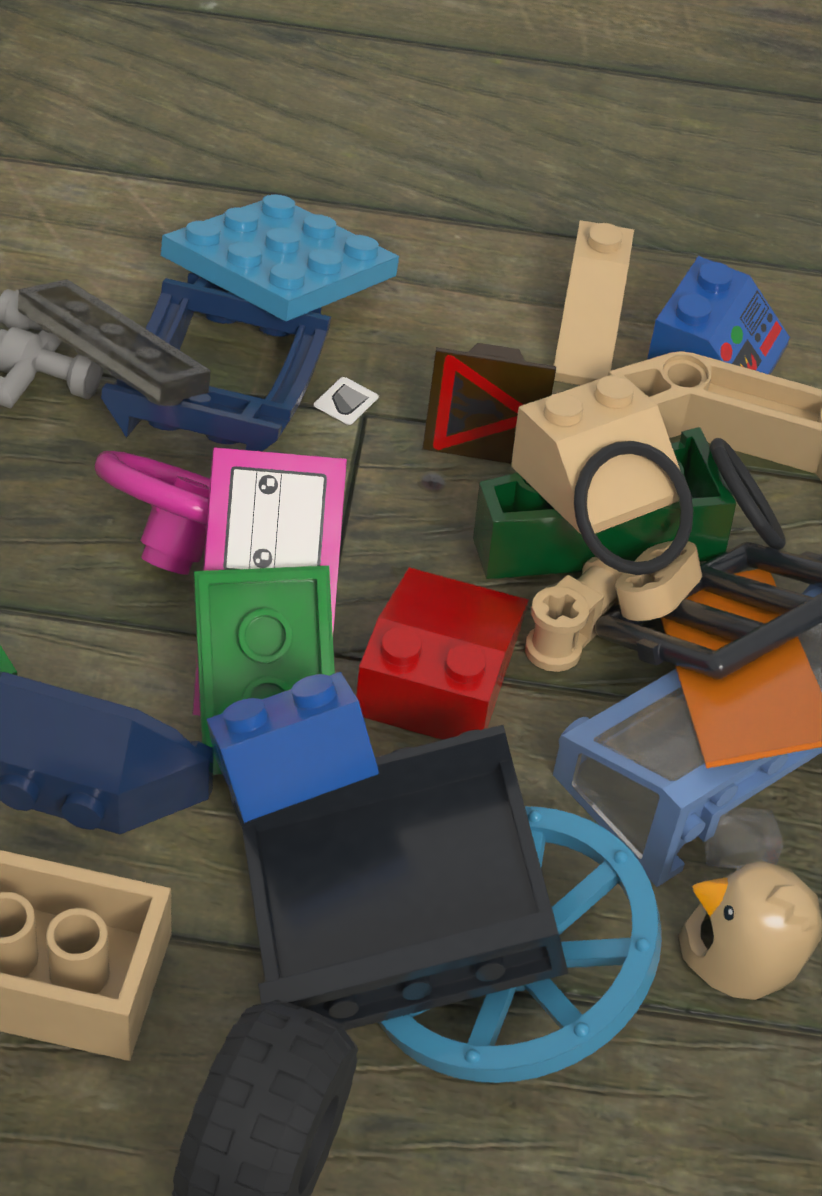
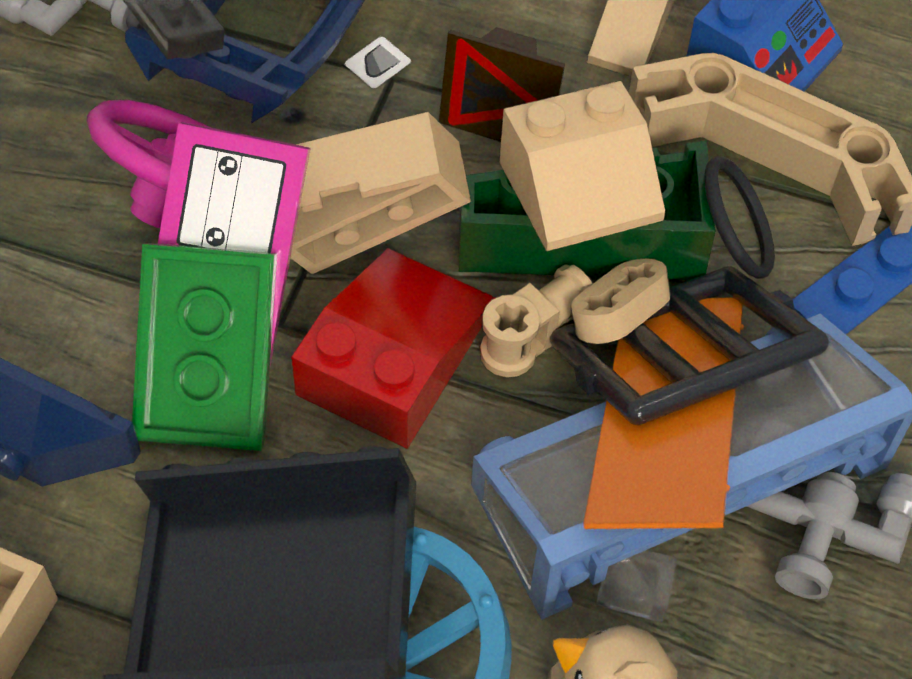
camera: 15 degrees right, 10 degrees up
blue slope [207,672,379,822] -> none
black tyre [574,441,694,575] -> none
none -> tan wedge [291,112,471,275]

